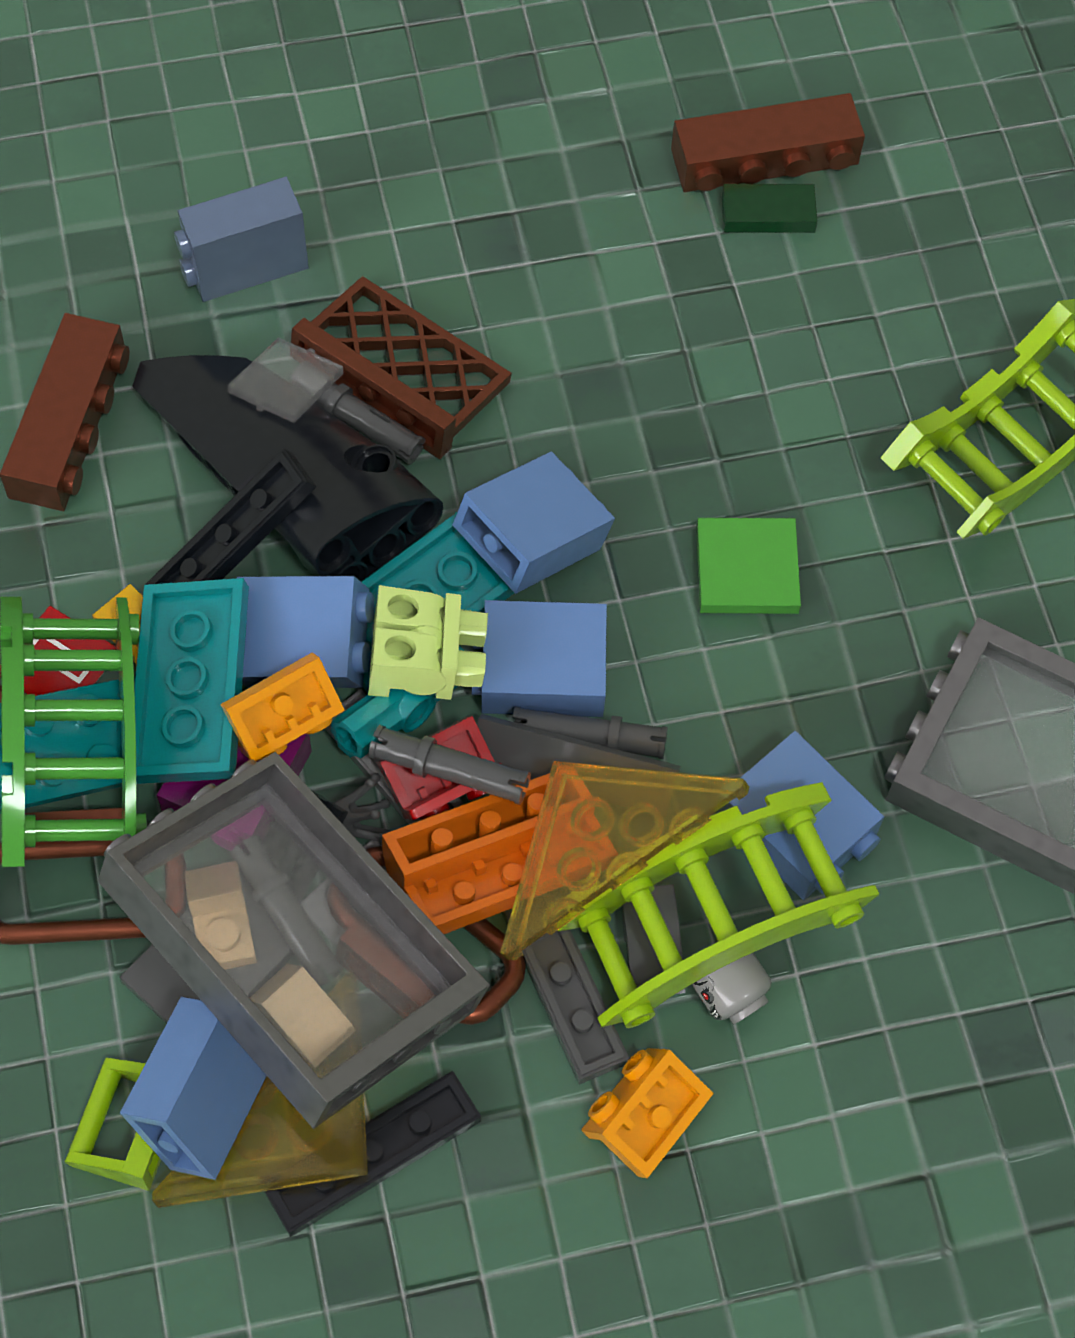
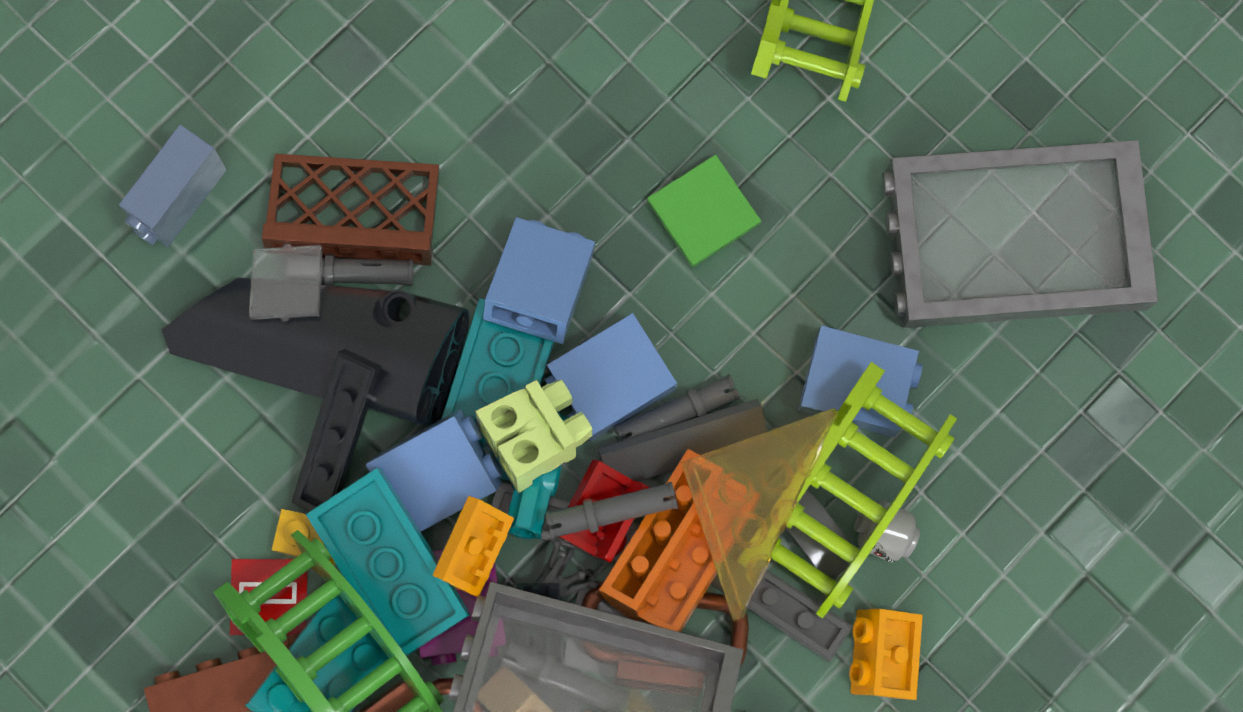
camera: 35 degrees left, 15 degrees up
copper brick [0,313,130,512] -> none

